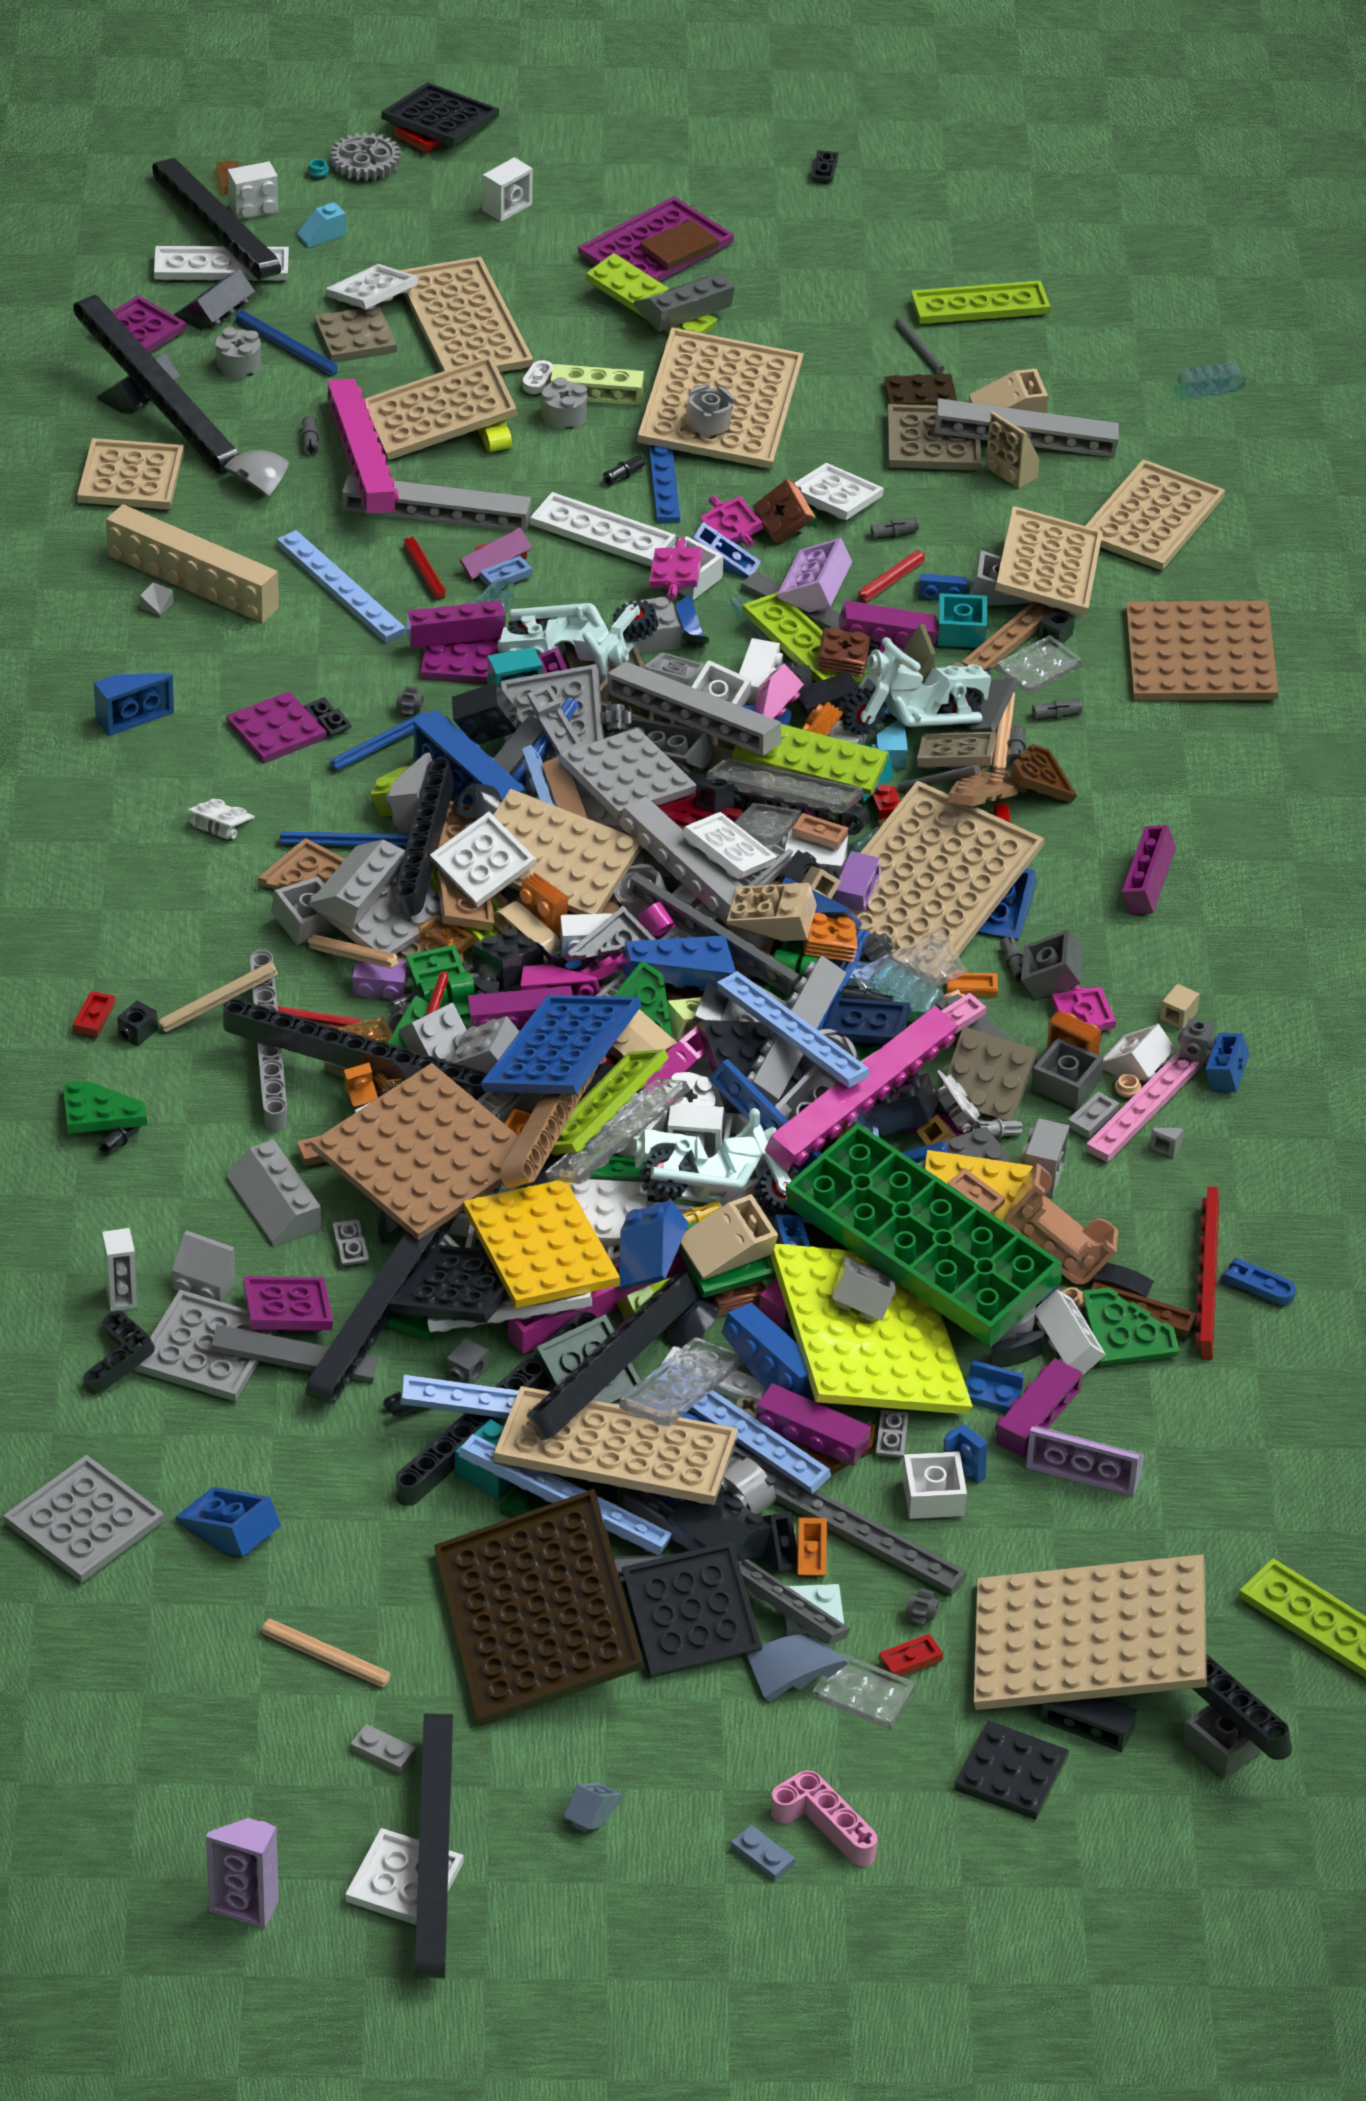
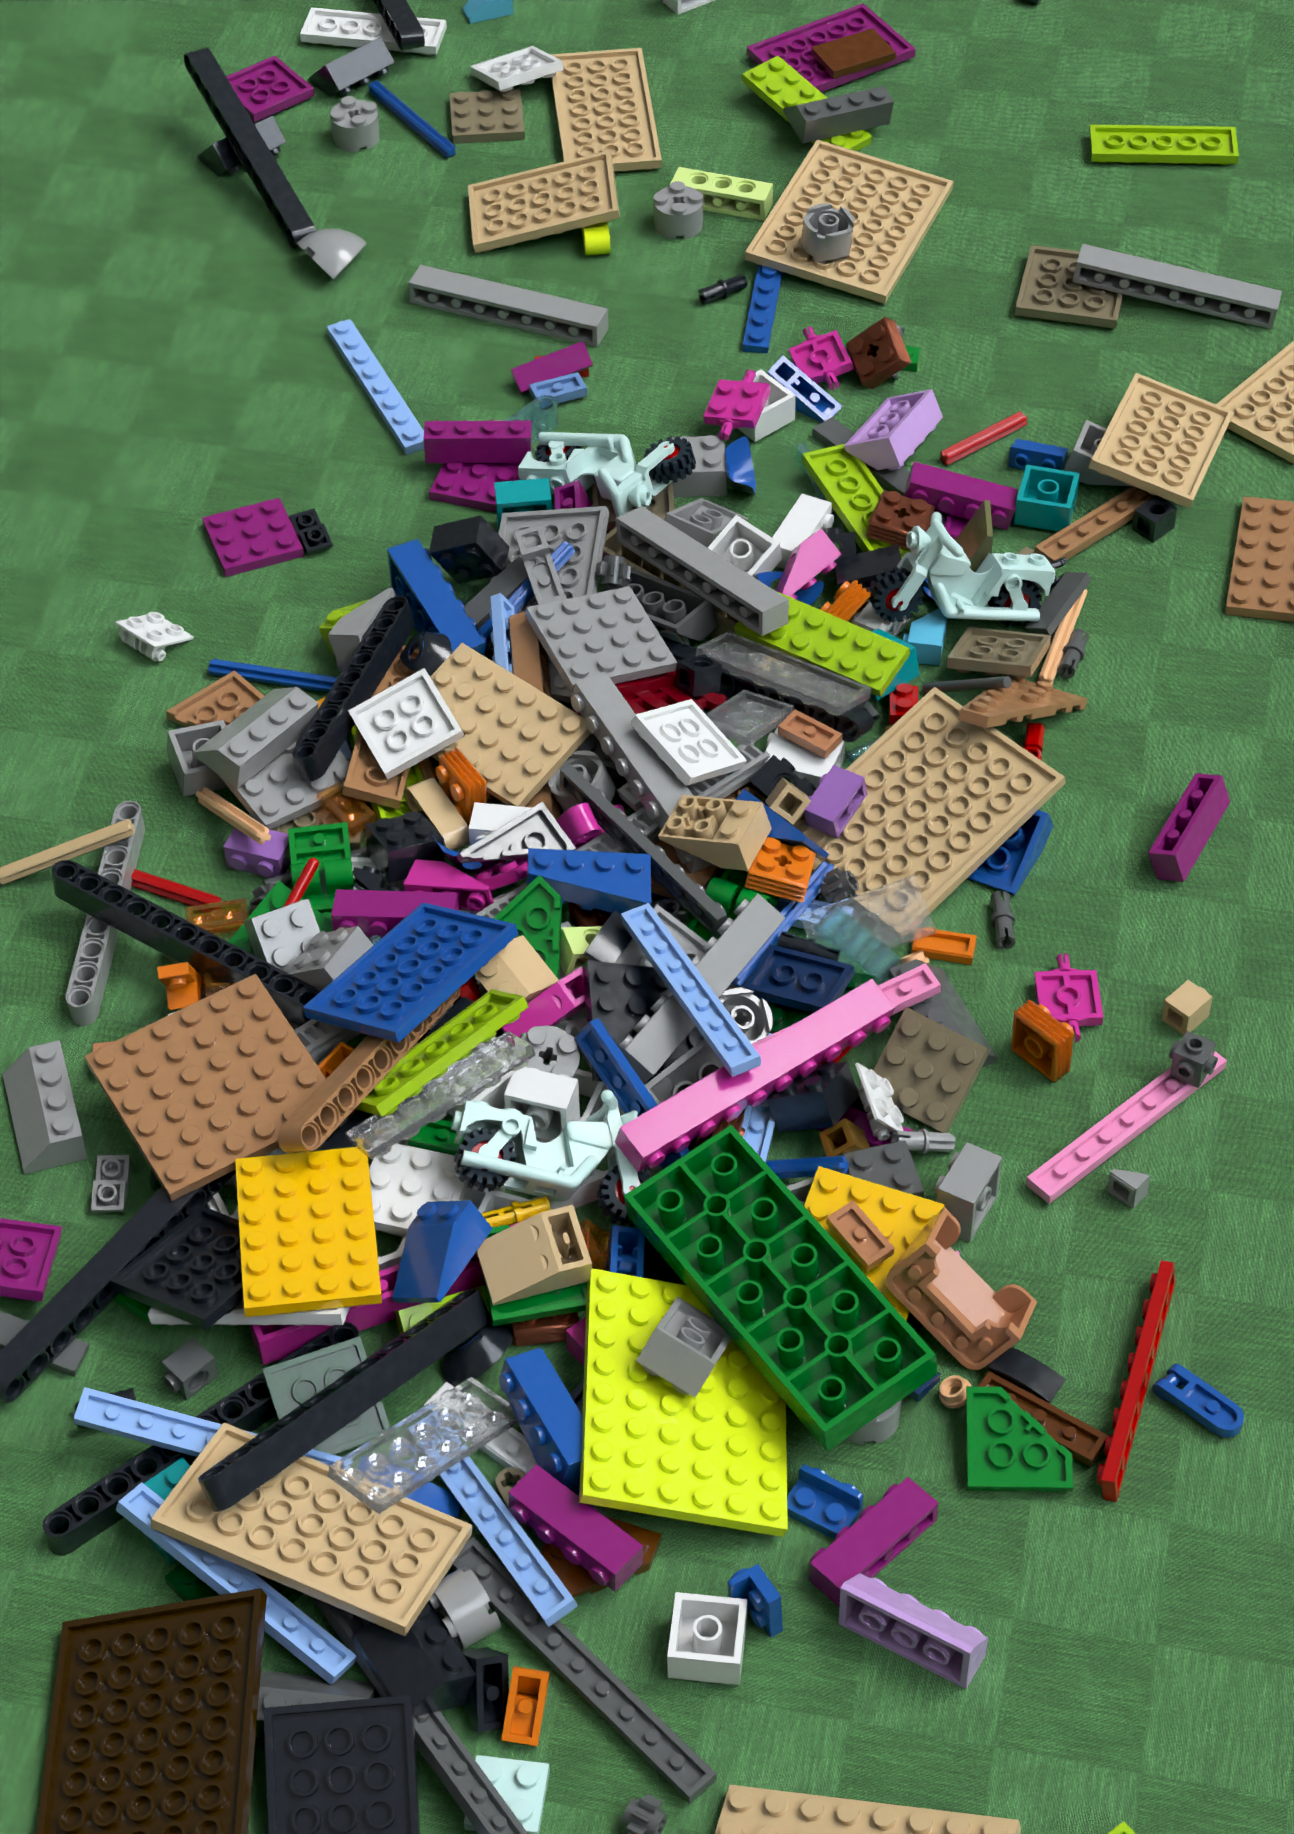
camera: 15 degrees right, 5 degrees up
tan plate [77,438,184,509] -> none
blue slope [94,673,174,736] -> none
tan brick [106,505,279,623] -> none
light grey slope [140,583,173,617] -> none
dark grey pin [301,416,319,456] -> none
dark pink brick [327,379,399,514] -> none
blue axle [329,712,429,771] -> none
dark grey gear [396,686,424,716] -> none
red axle [404,536,446,600] -> none
white plate [523,360,553,395] -> none
white plate [530,492,676,567] -> none
white plate [795,463,884,520] -> none
dark grey pin [870,516,919,539] -> none
light grey slope [876,1409,909,1458] -> none
dark brown plate [884,373,957,406] -> none
dark grey bar [895,317,945,374] -> none
tan slope [969,369,1048,413] -> none
tan slope [986,411,1040,489] -> none
black slope [989,1331,1044,1368] -> none
clear plate [997,635,1082,695] -> none
reddish brown plate [1008,744,1077,803] -> none
dark grey brick [1021,929,1083,1000] -> none
dark grey brick [1031,1038,1104,1110] -> none
dark grey pin [1032,699,1083,720] -> none
white brick [1035,1290,1106,1376] -> none
light grey plate [1067,1092,1119,1139] -> none
white slope [1102,1024,1175,1082] -> none
light nougat plate [1115,1074,1141,1098] -> none
blue brick [1206,1033,1249,1092] -> none

